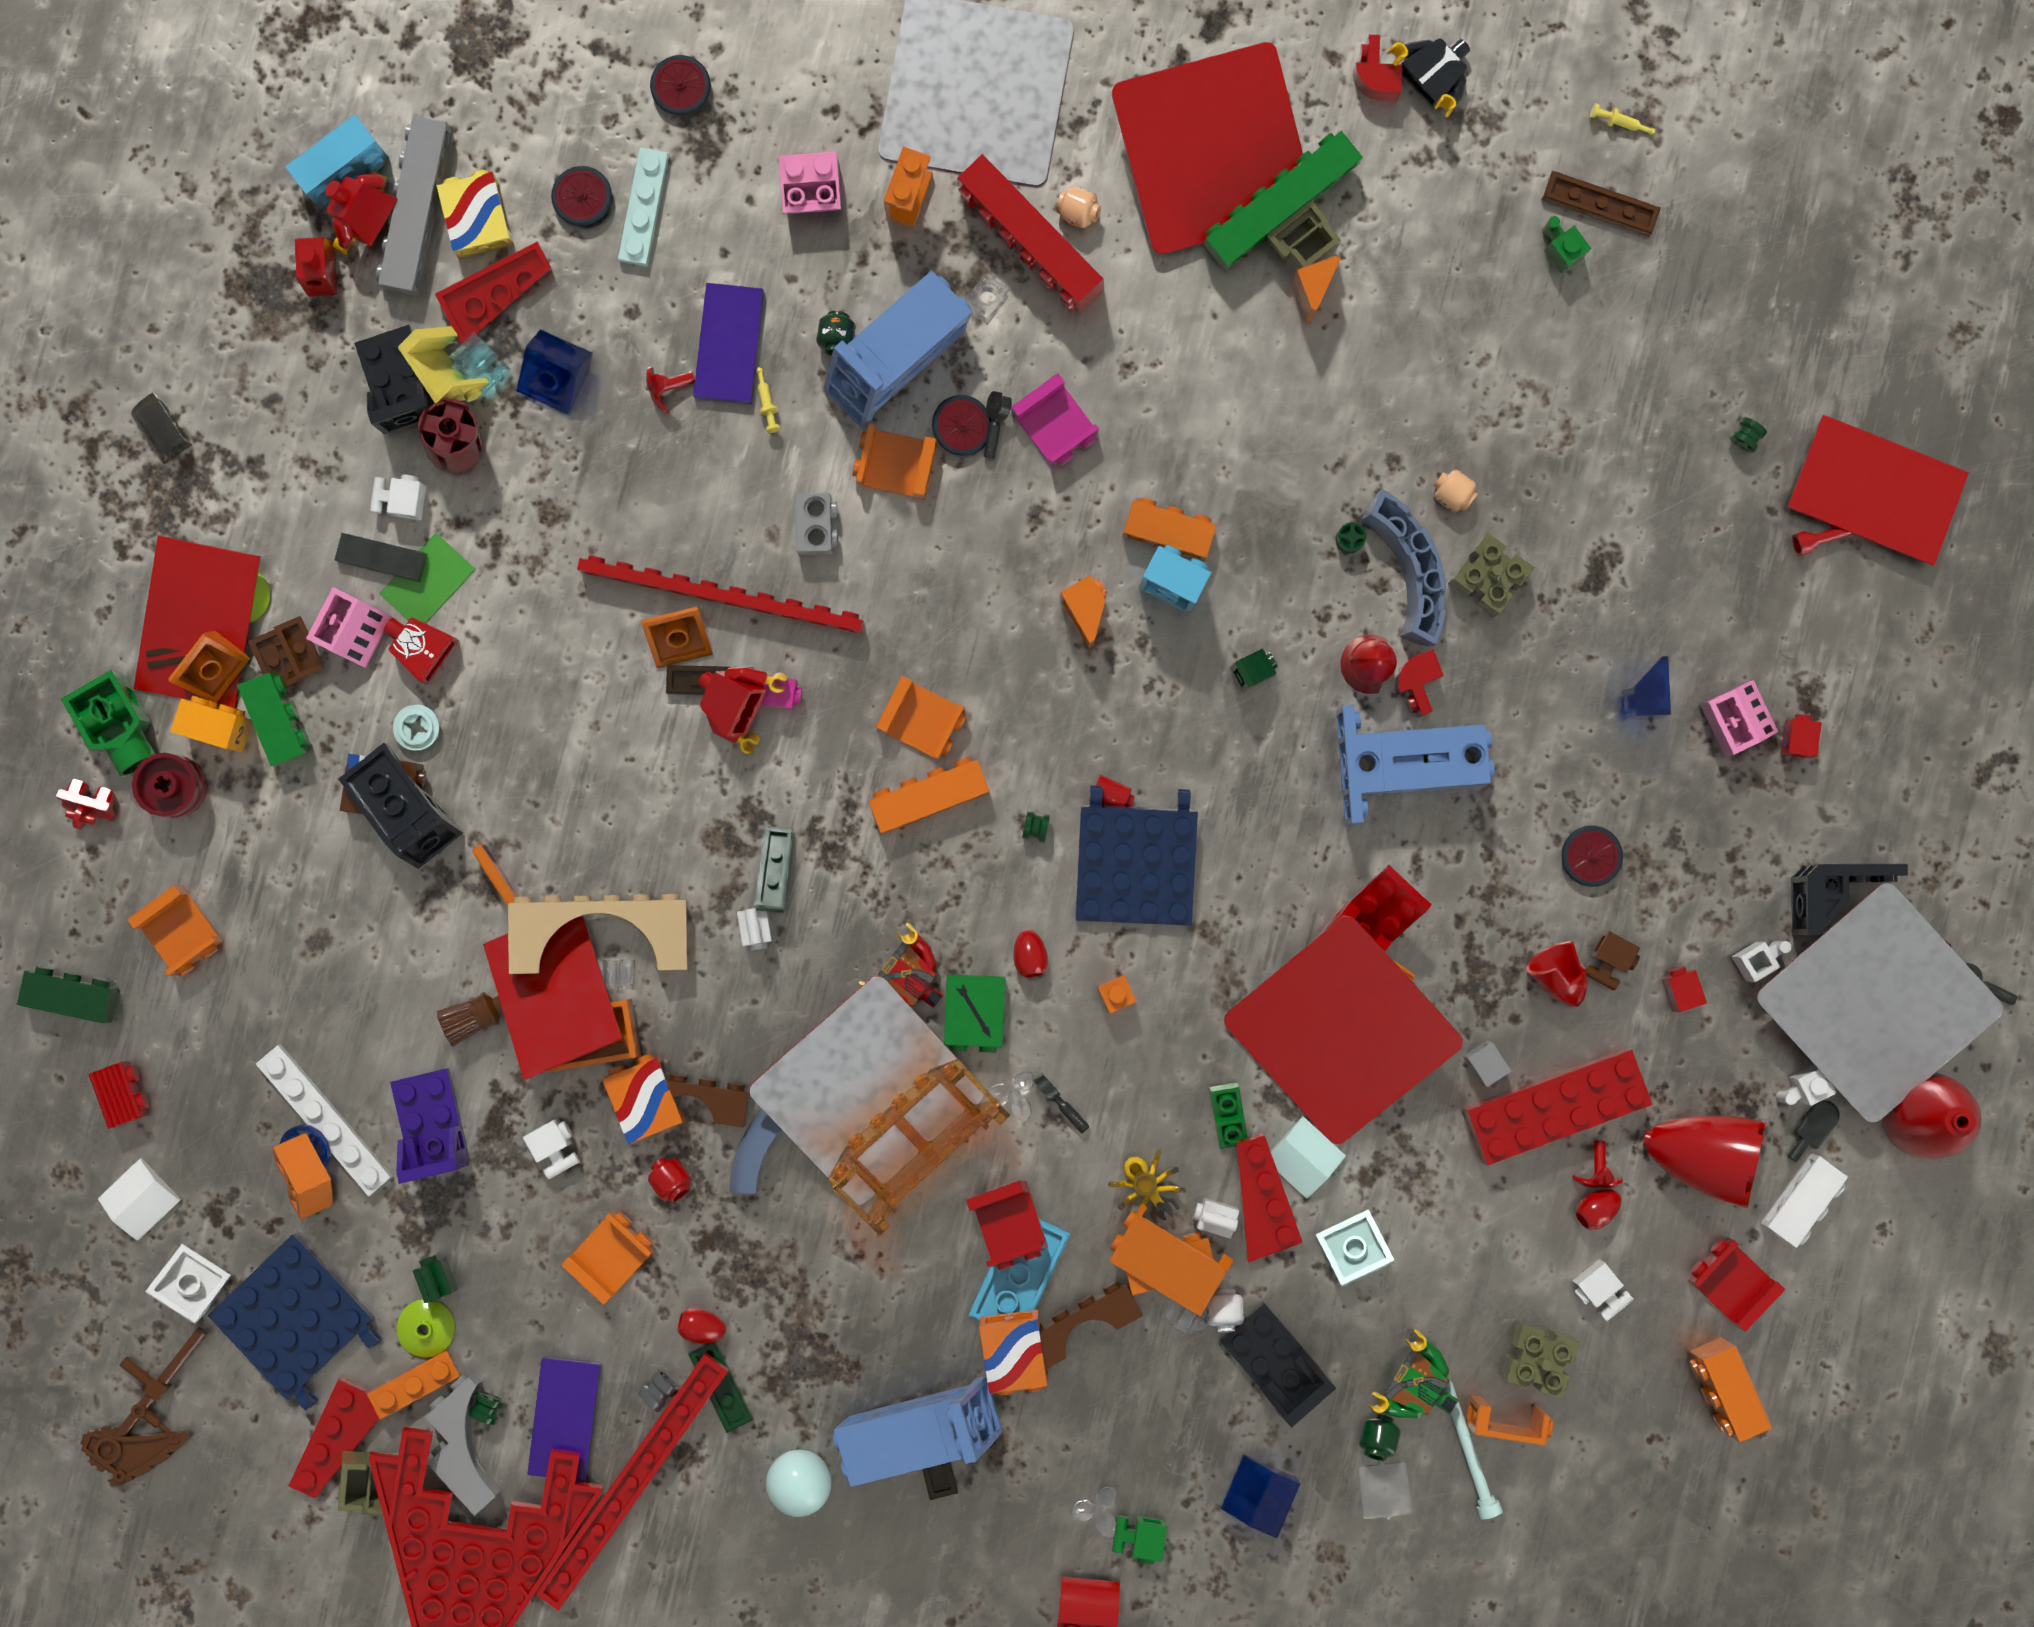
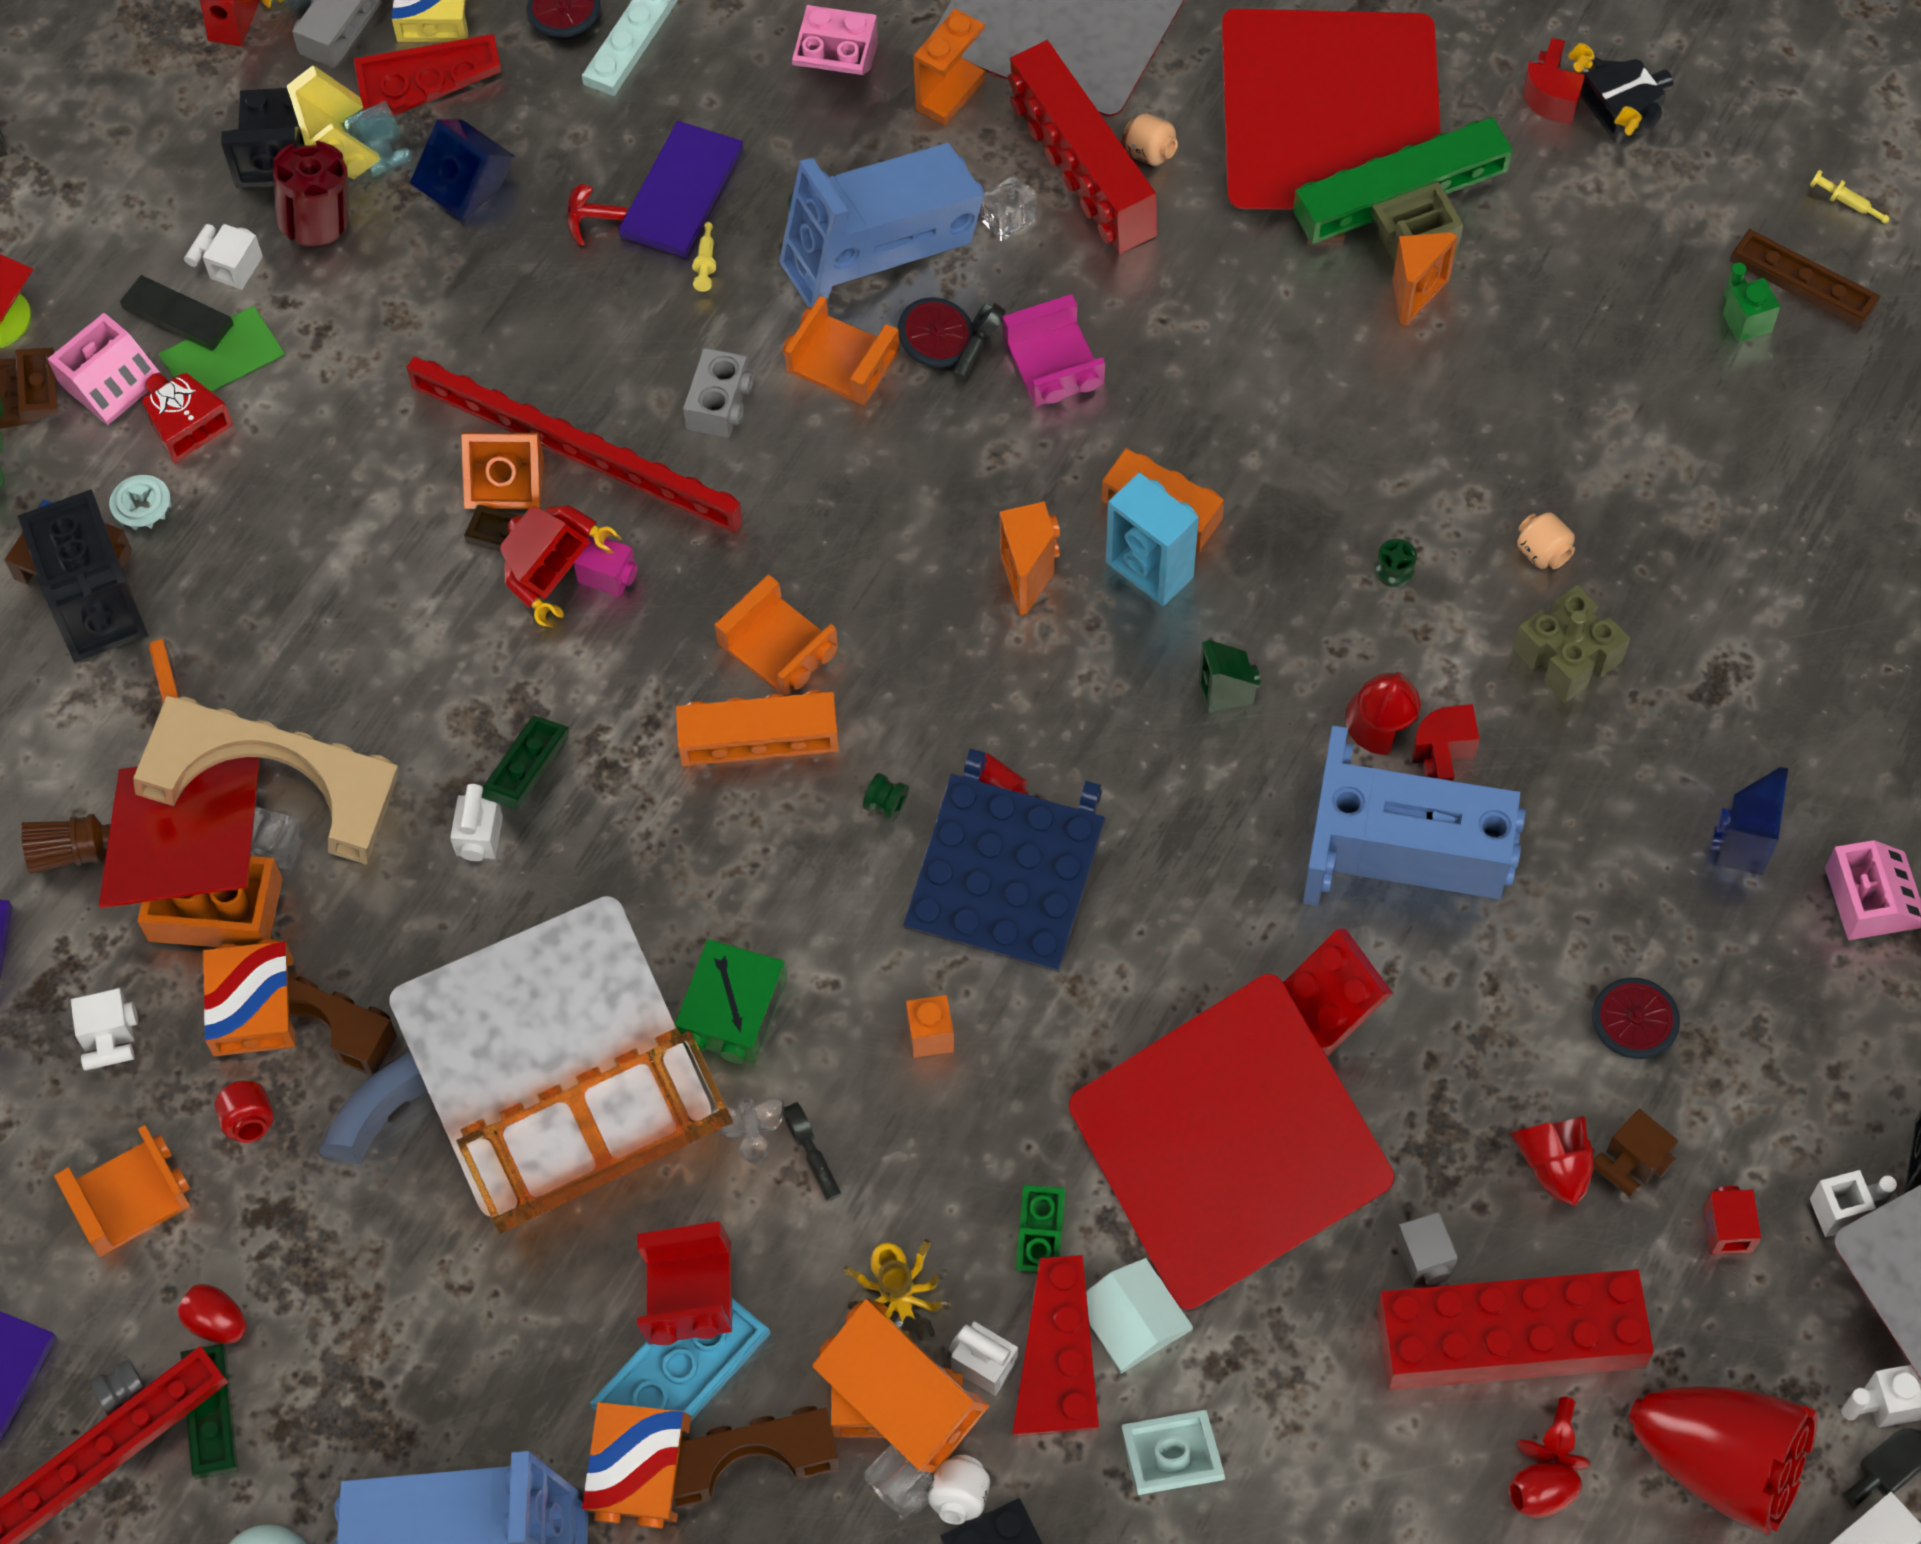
camera: 15 degrees right, 25 degrees down
torso [859,923,944,1008] -> none
red animal [1013,929,1048,978] -> none
sand blue brick [1360,489,1446,646] -> none

